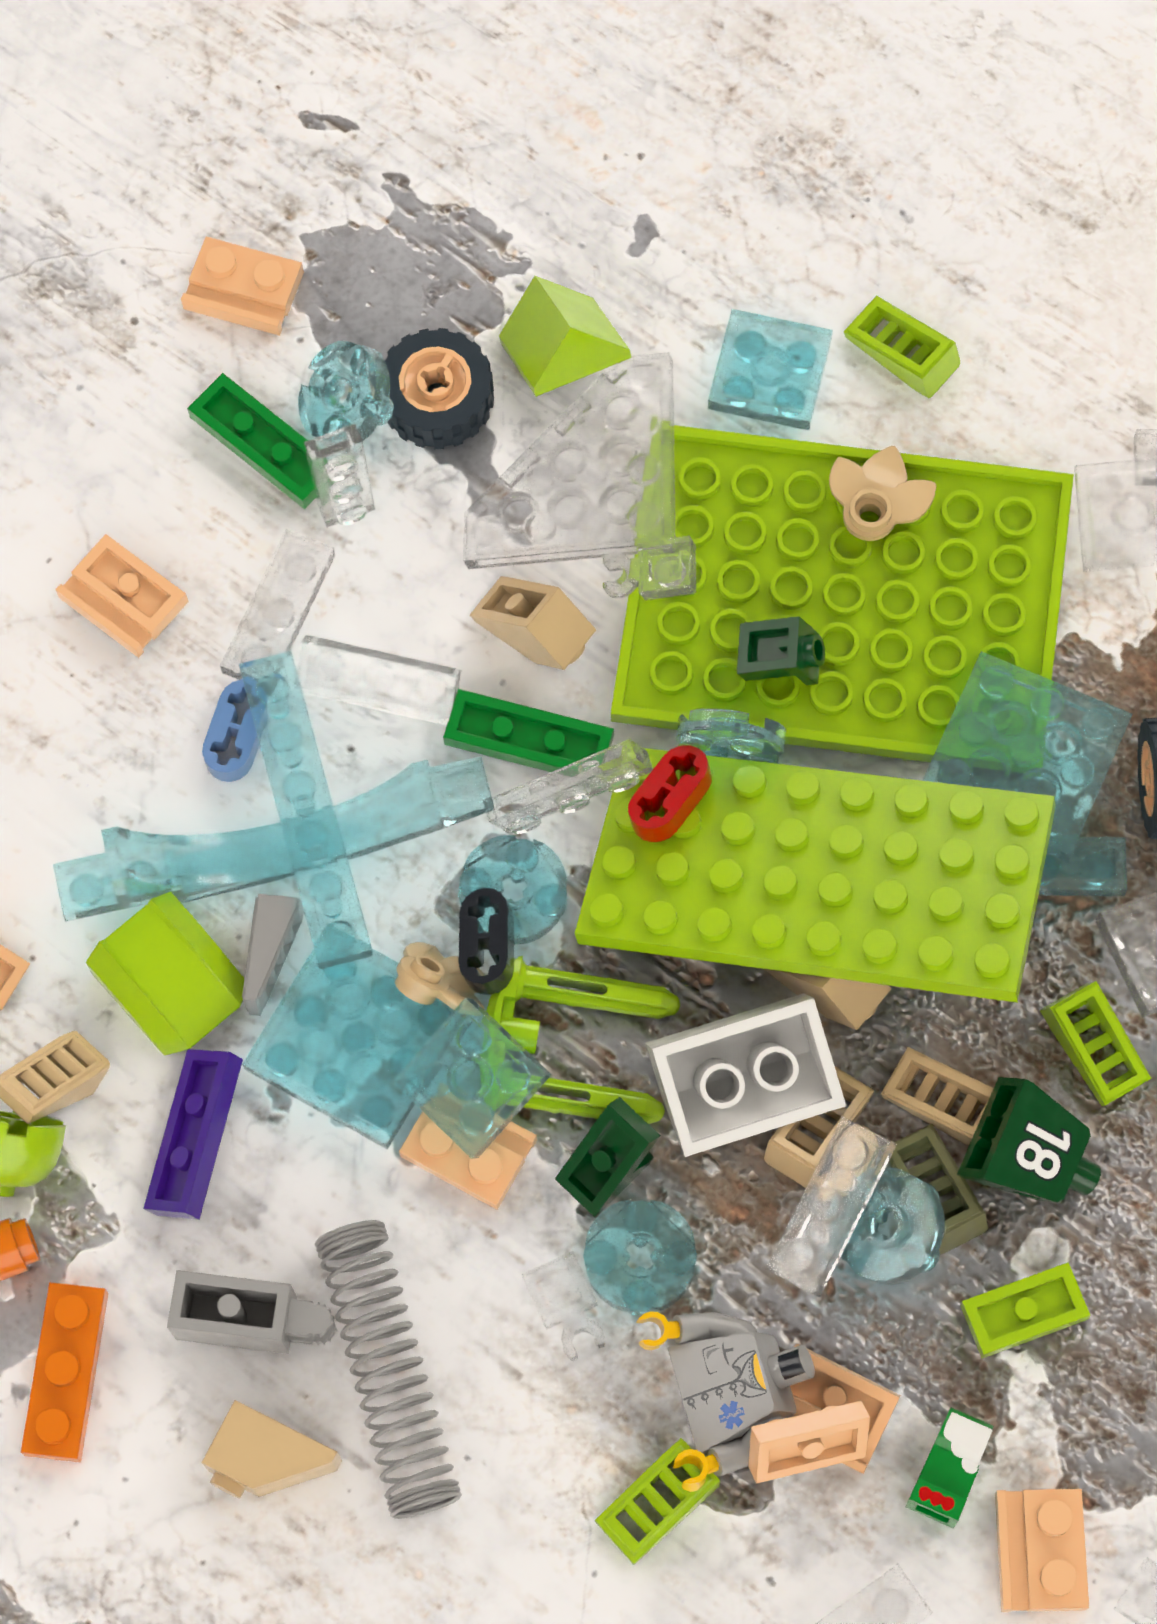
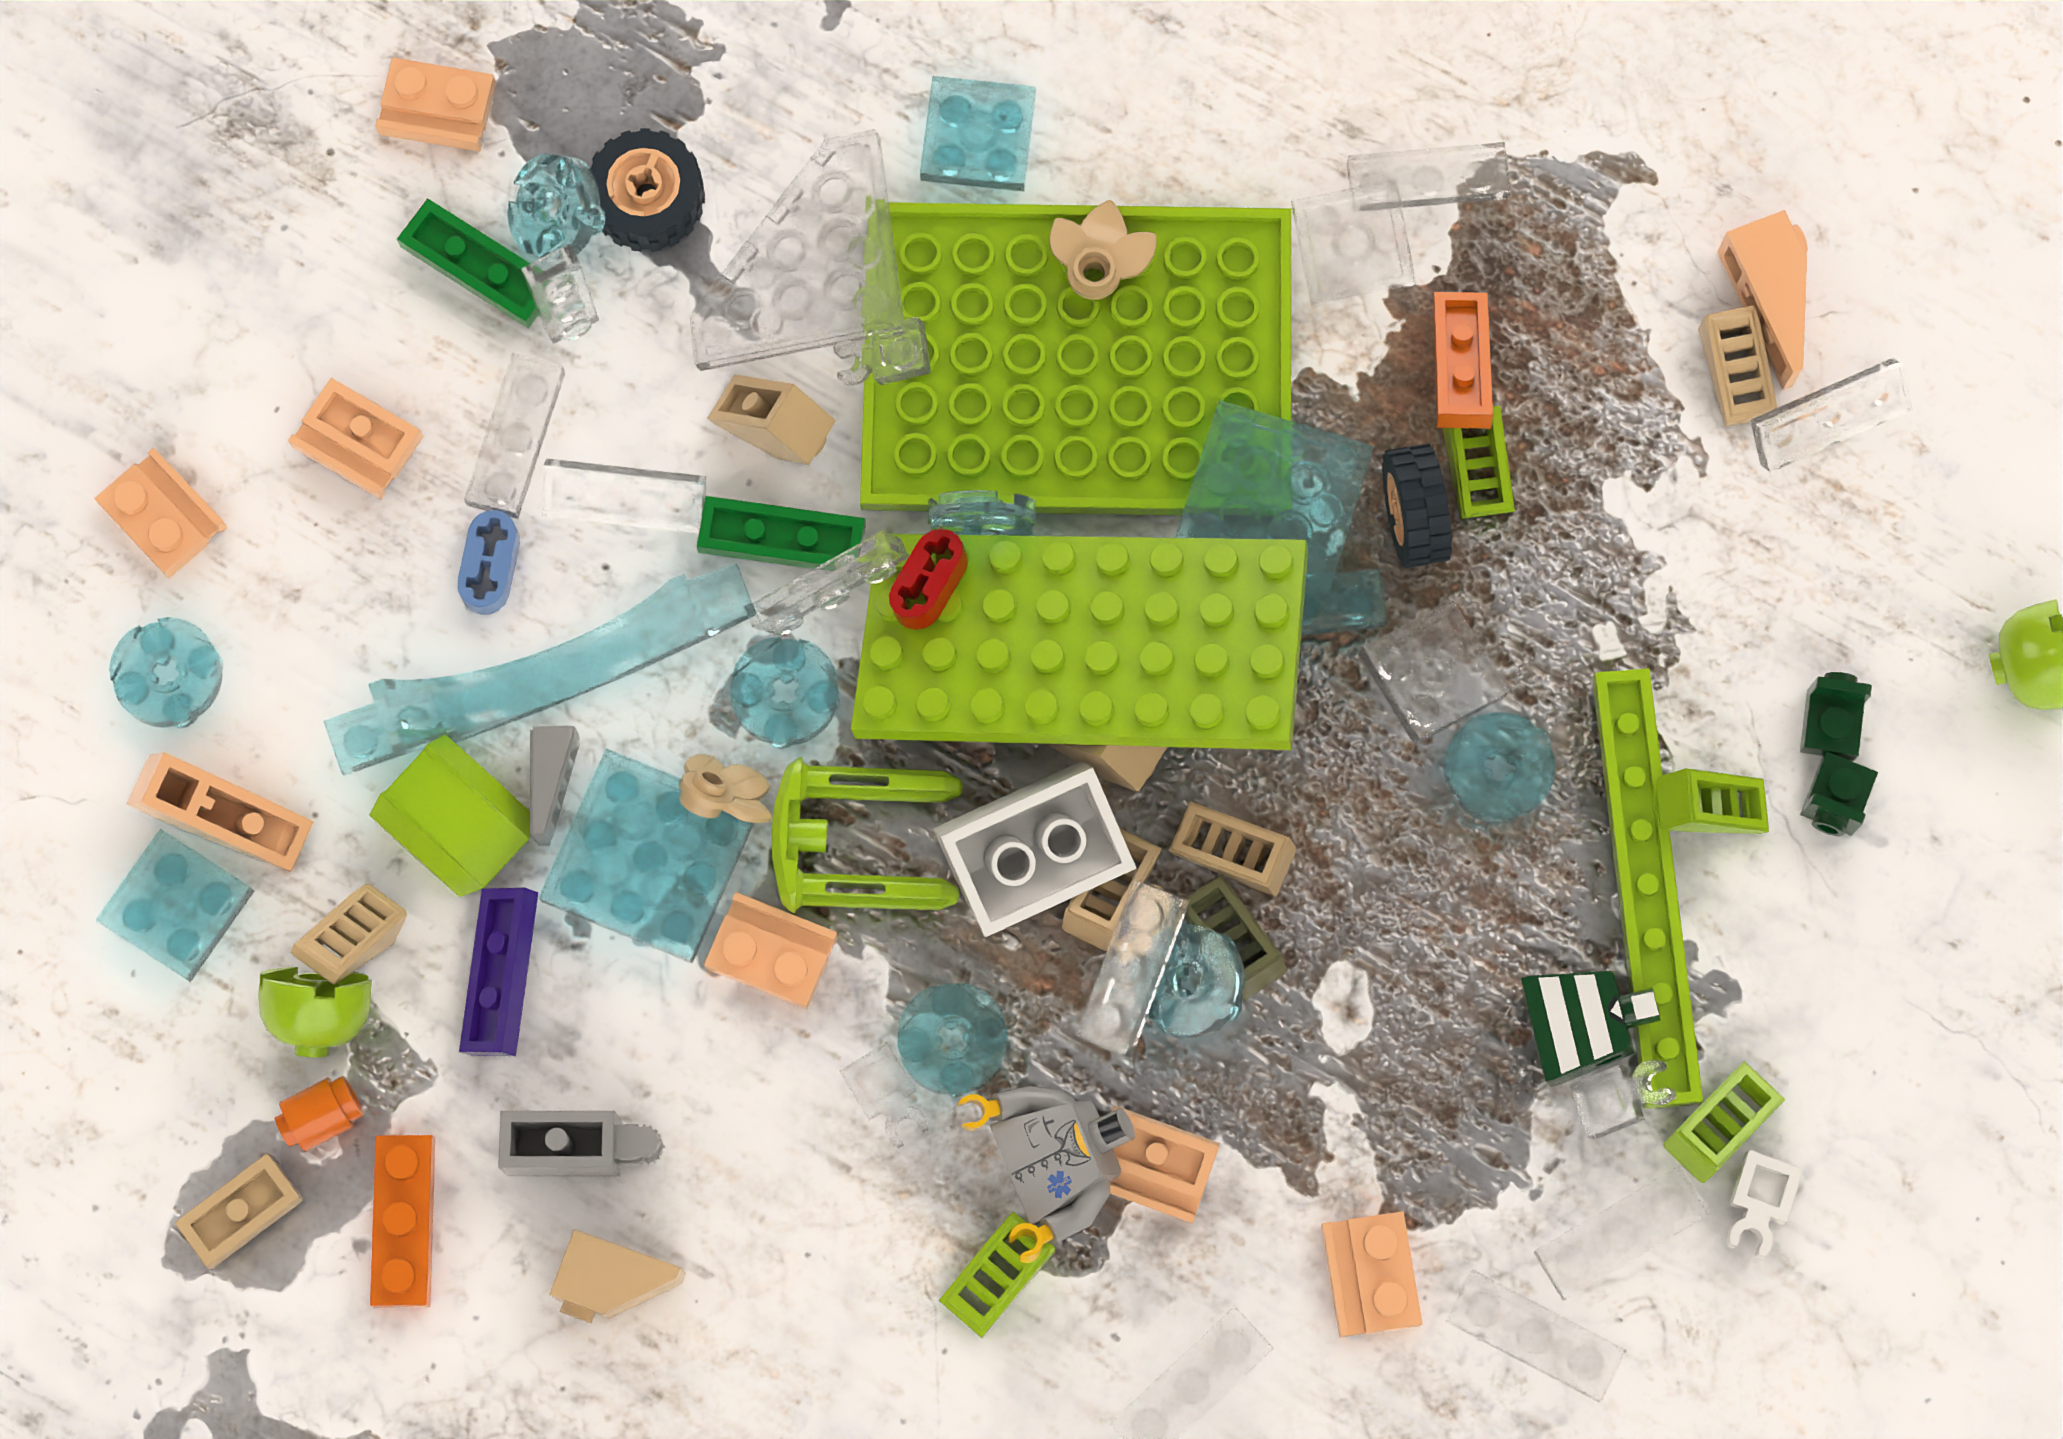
camera: 10 degrees left, 5 degrees up
clear light blue plate [239,651,373,970] -> none
light grey piece [315,1220,462,1519] -> none
clear light blue plate [392,998,552,1159] -> none
black beam [459,888,514,995] -> none
lime slope [499,276,632,397] -> none
dark green slope [555,1097,661,1217] -> none
dark green bracket [737,616,825,685] -> none
light nougat plate [748,1401,870,1484] -> none
lime slope [844,295,960,398] -> none
green leg [905,1407,994,1529] -> none
dark green torso [957,1077,1101,1203] -> none
lime plate [960,1262,1091,1359] -> none
lime slope [1040,981,1152,1106] -> none

